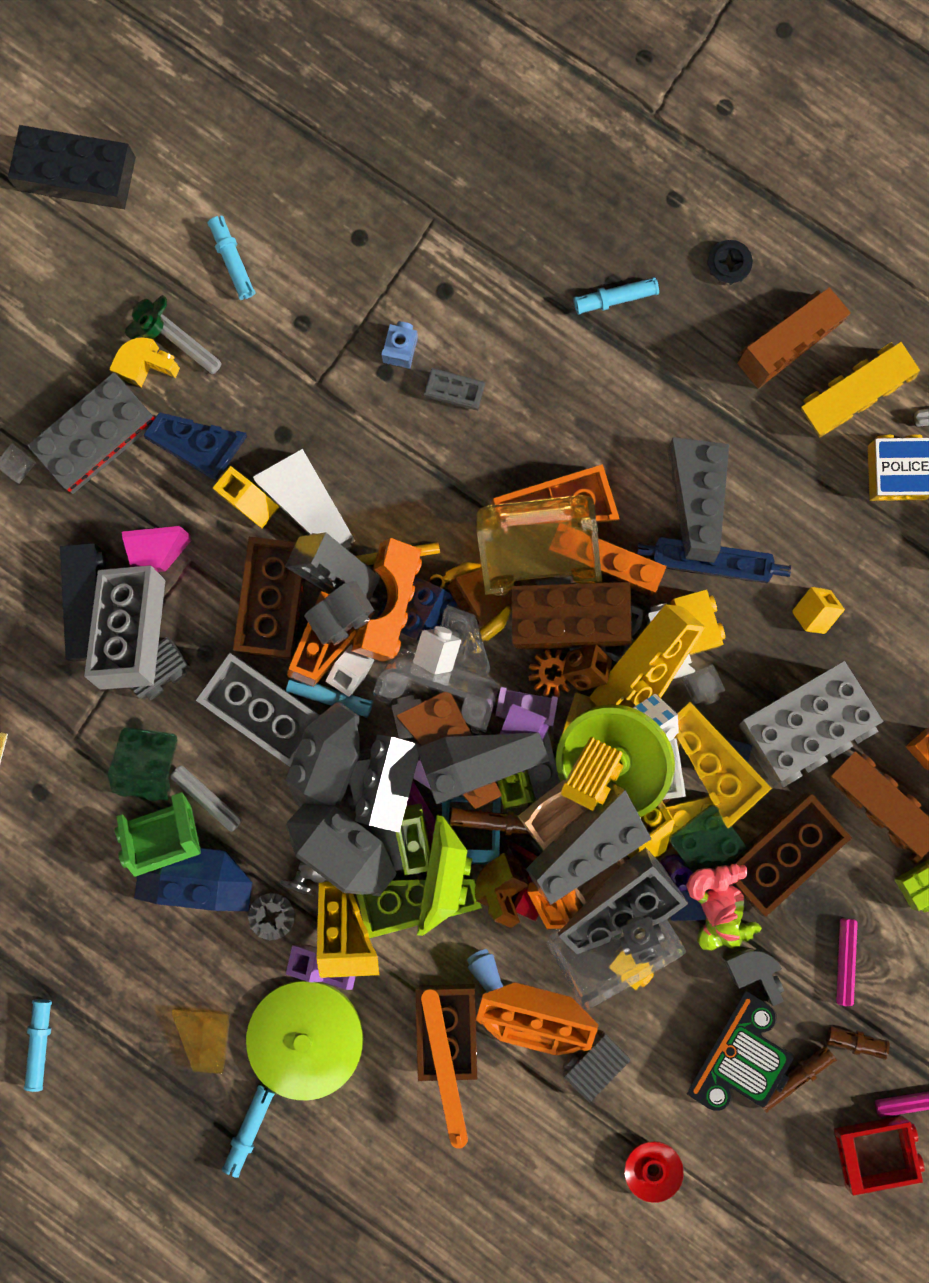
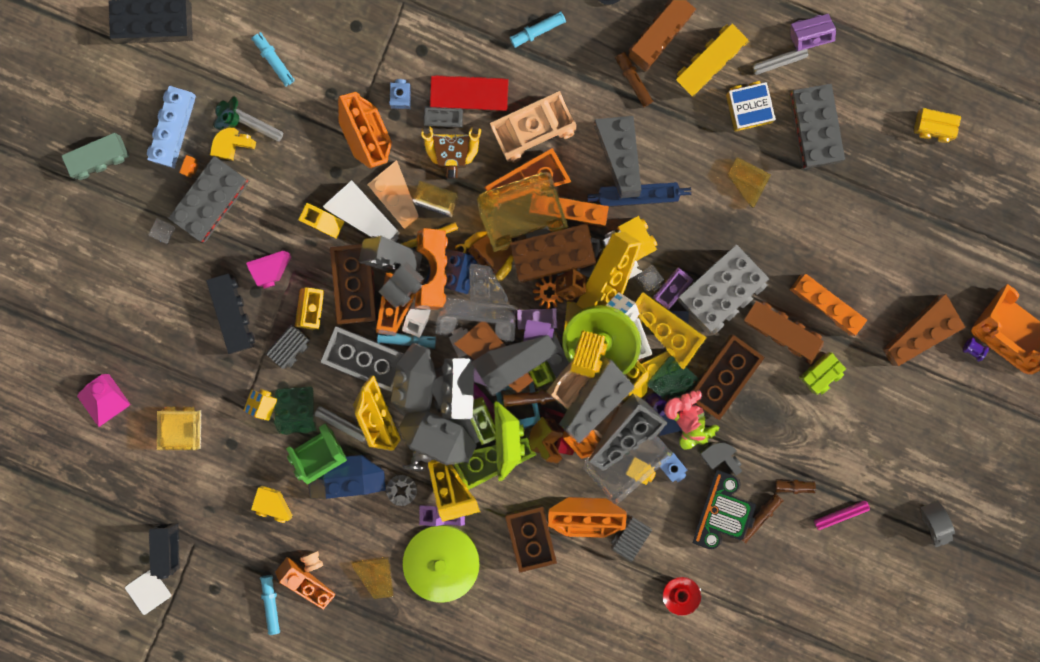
camera: 10 degrees left, 5 degrees up
light grey brick [84,565,165,690] -> none
dark blue wing [144,412,247,481] -> none
medium azure pin [221,1085,275,1177] -> none
white brick [413,626,461,675] -> none
orange piece [421,989,468,1149] -> none
medium blue cone [467,949,503,992] -> none
flat silver brick [619,916,665,964] -> none
yellow panel [793,587,845,634] -> none
red window [833,1116,925,1196] -> none
dark pink axle [836,918,857,1006] -> none
none -> light blue brick [147,86,196,169]
none -> orange plate [179,155,198,178]
none -> yellow brick [243,389,277,421]
none -> yellow slope [251,486,292,523]
none -> orange slope [275,557,335,610]
none -> yellow brick [295,287,324,330]
none -> light nougat wheel [300,551,323,572]
none -> orange wedge [338,92,392,168]
none -> yellow wedge [353,375,401,451]
none -> light nougat wing [367,160,419,229]
none -> clear yellow piece [413,181,459,217]
none -> torso [421,127,481,179]
none -> red brick [430,75,509,111]
none -> light nougat piece [490,91,576,163]
none -> reddish brown pin [615,52,654,108]
none -> medium lavender brick [652,268,693,310]
none -> medium blue brick [657,451,687,482]
none -> clear yellow wing [728,157,771,208]

